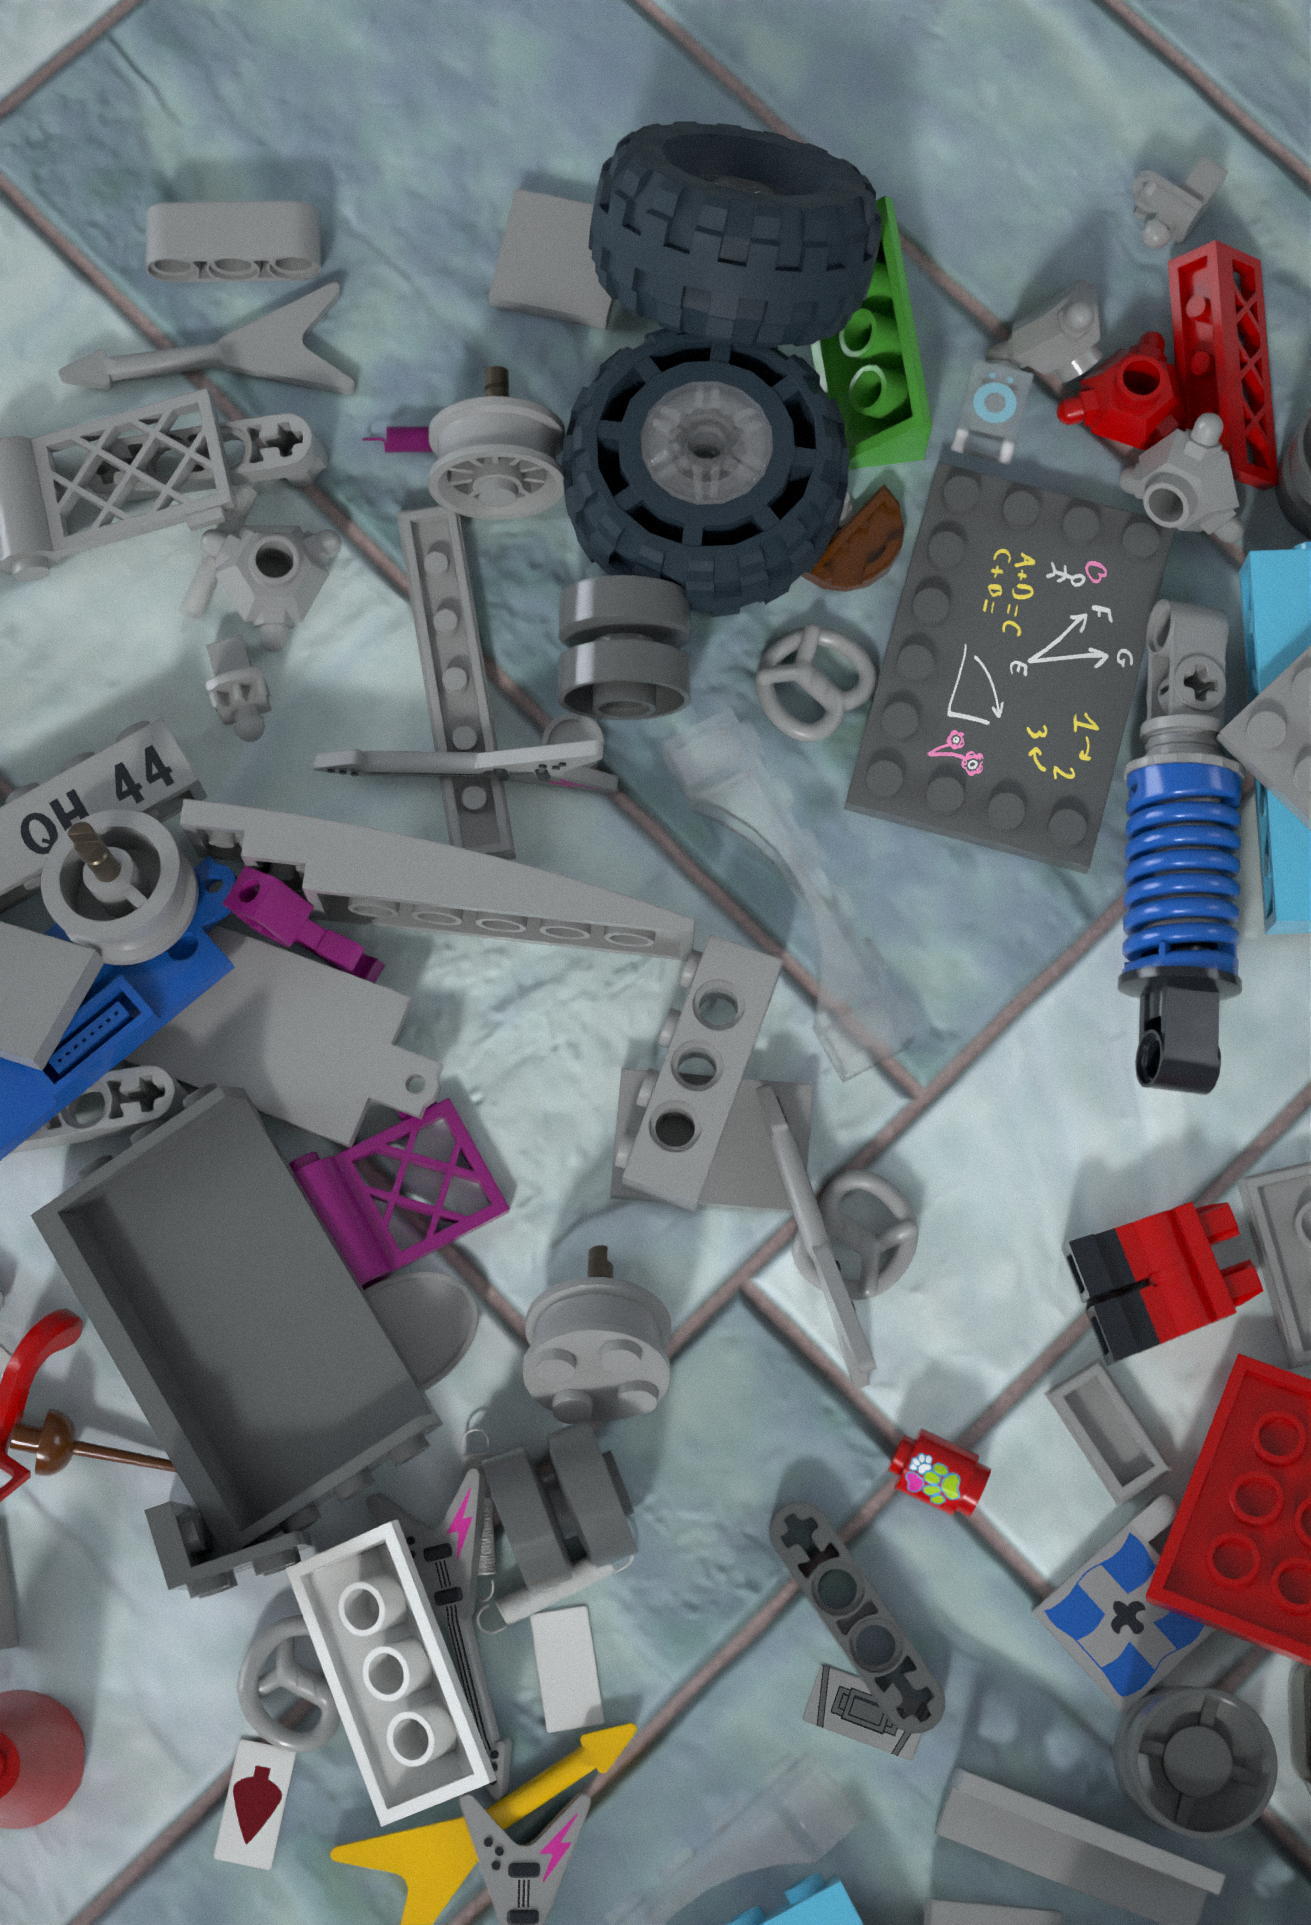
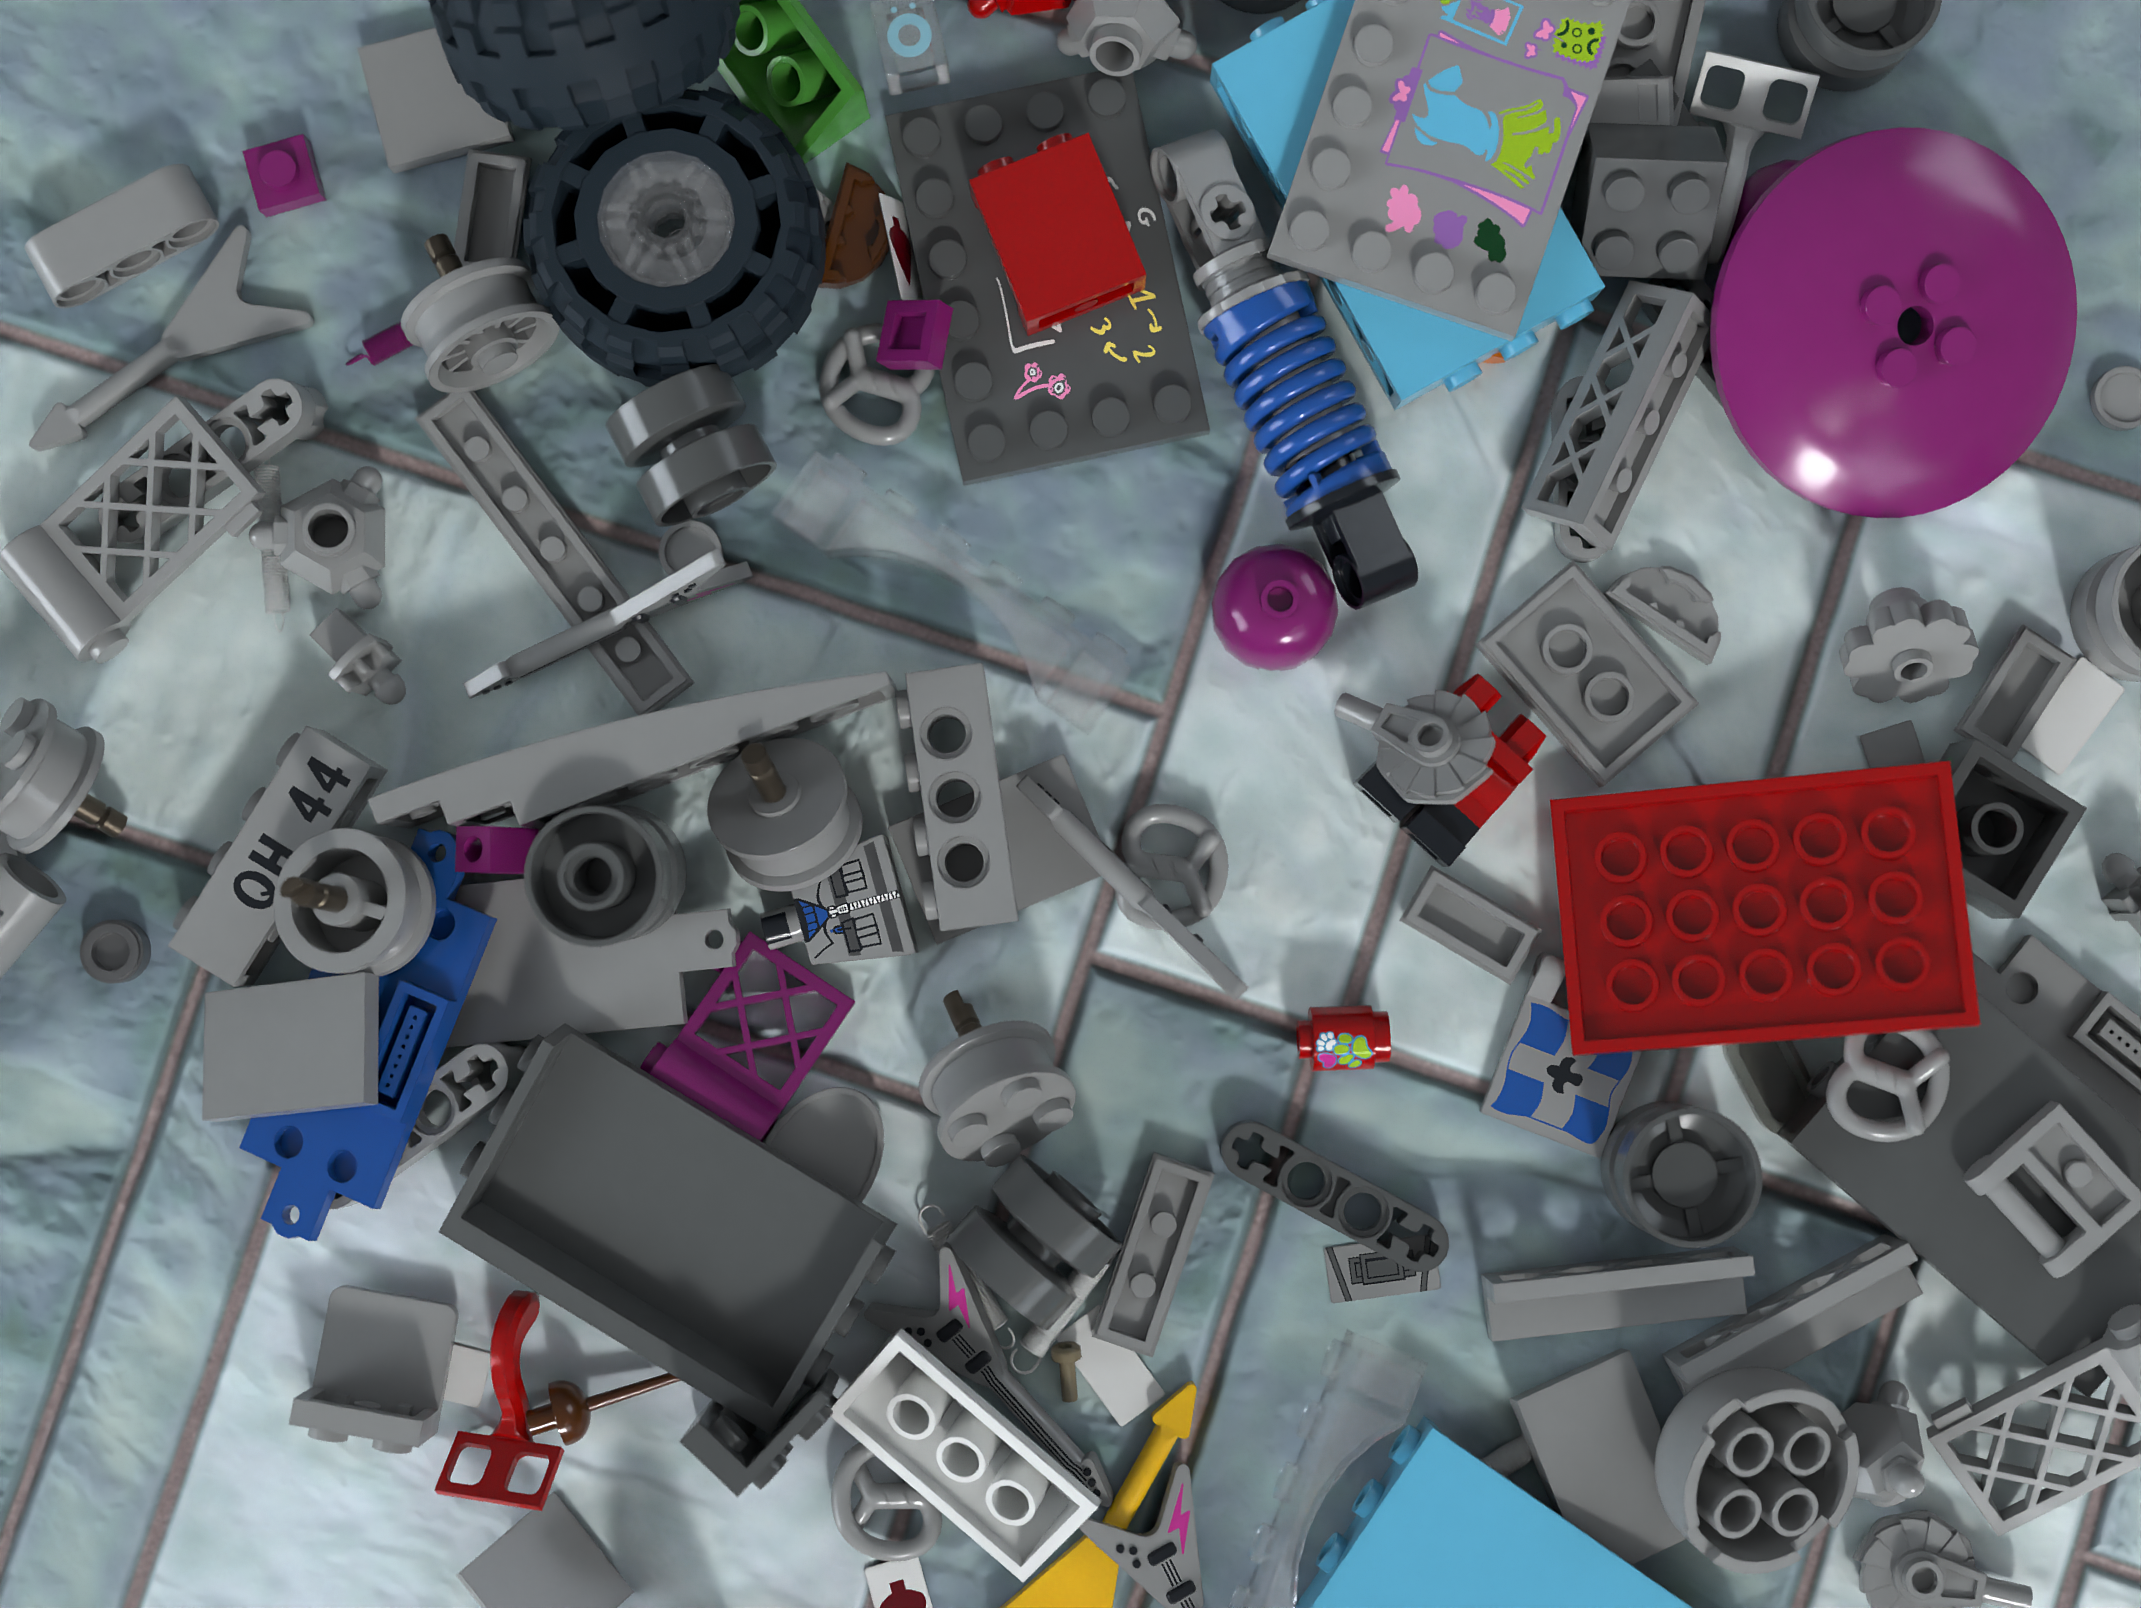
camera: 25 degrees left, 10 degrees up
none -> magenta plate [242,134,326,217]
none -> light grey tile [454,149,532,266]
none -> dark grey wheel [524,805,687,947]
none -> light grey wheel [707,738,863,892]
none -> torso [760,834,919,965]
none -> magenta plate [876,300,953,370]
none -> white sticker [878,193,924,300]
none -> red panel [969,132,1147,336]
none -> dark tan piece [1051,1341,1082,1403]
none -> light grey tile [1092,1152,1215,1358]
none -> magenta cylinder [1211,544,1339,671]
none -> light grey piece [1334,690,1496,805]

